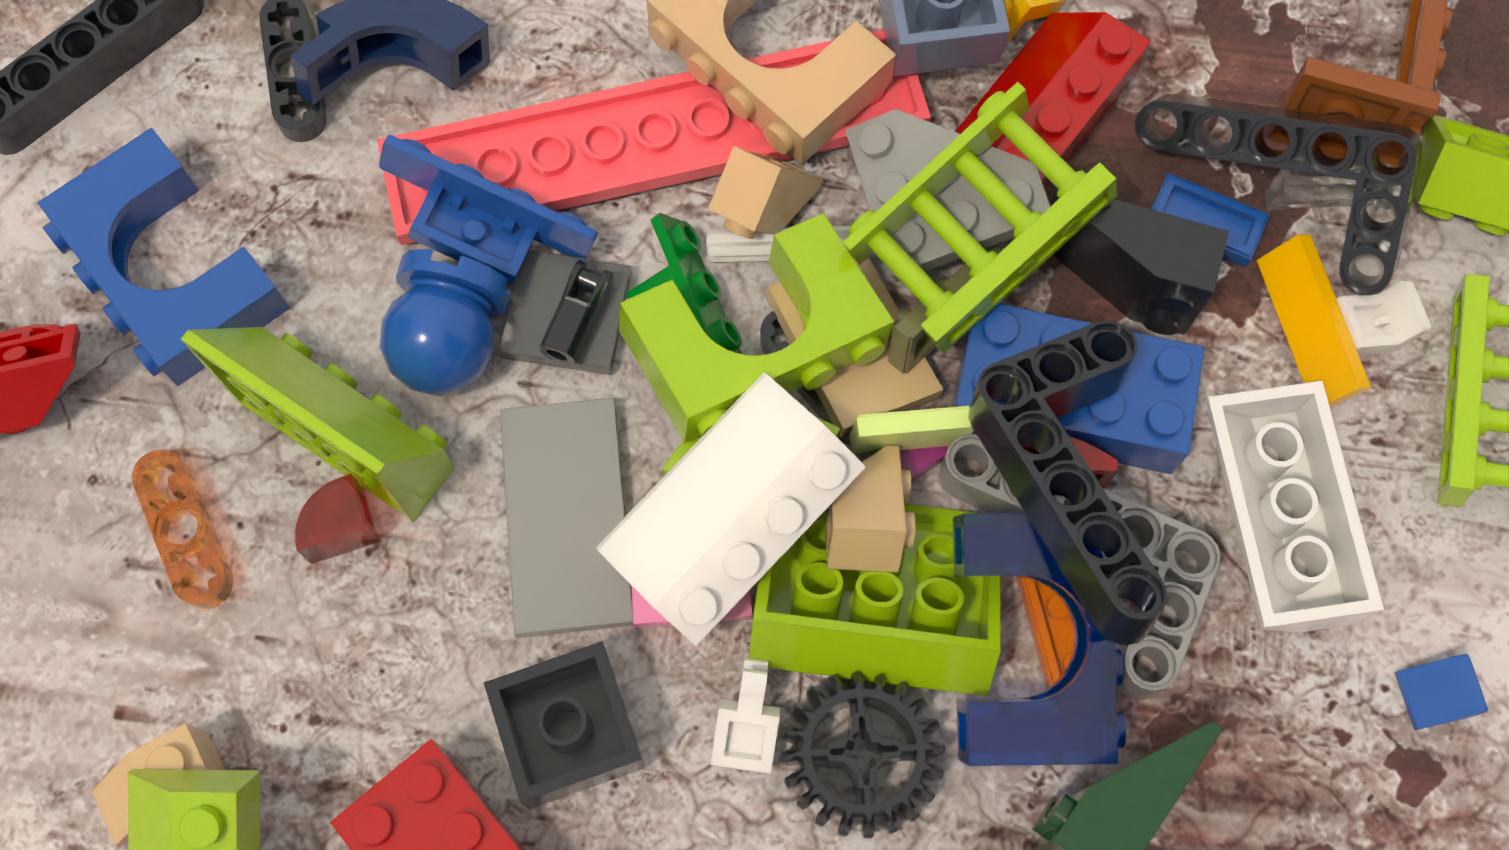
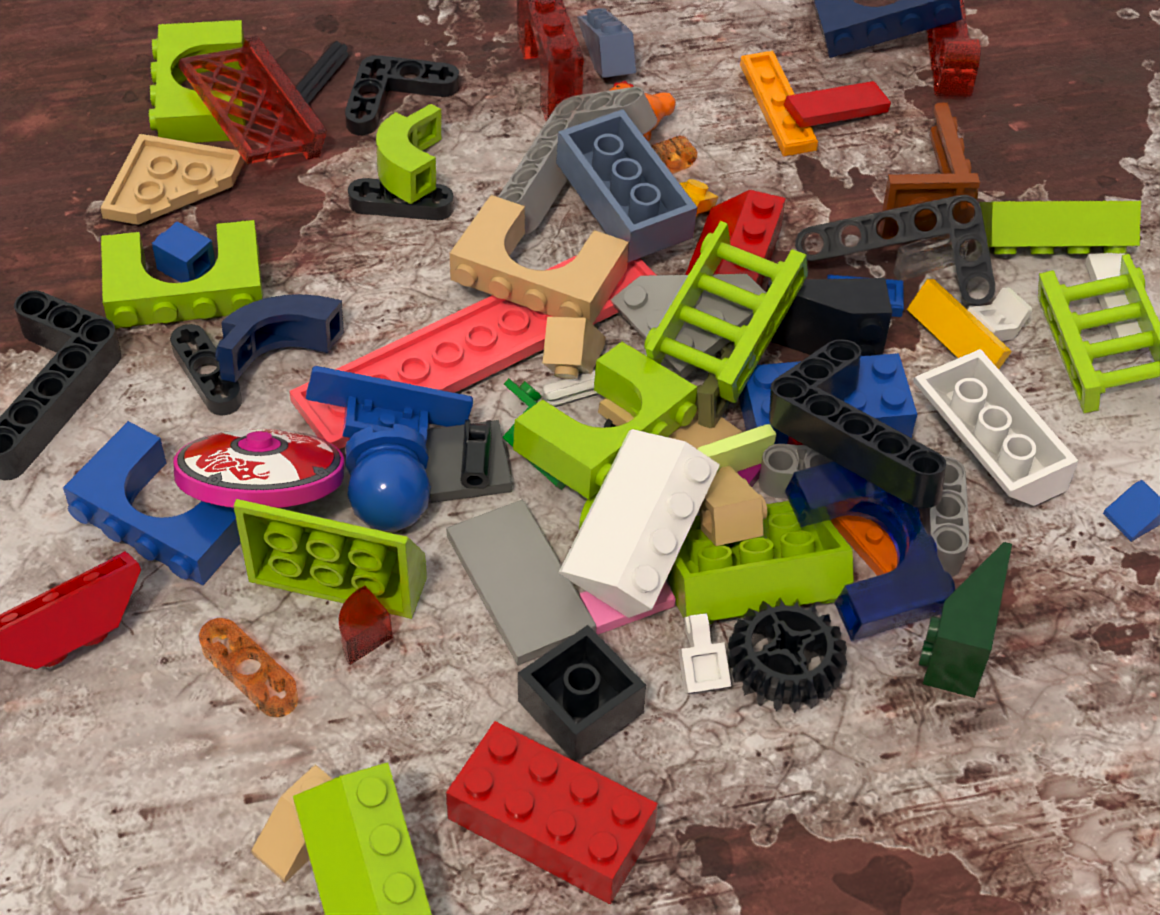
camera: 20 degrees left, 20 degrees down
none -> dish [173,429,344,508]

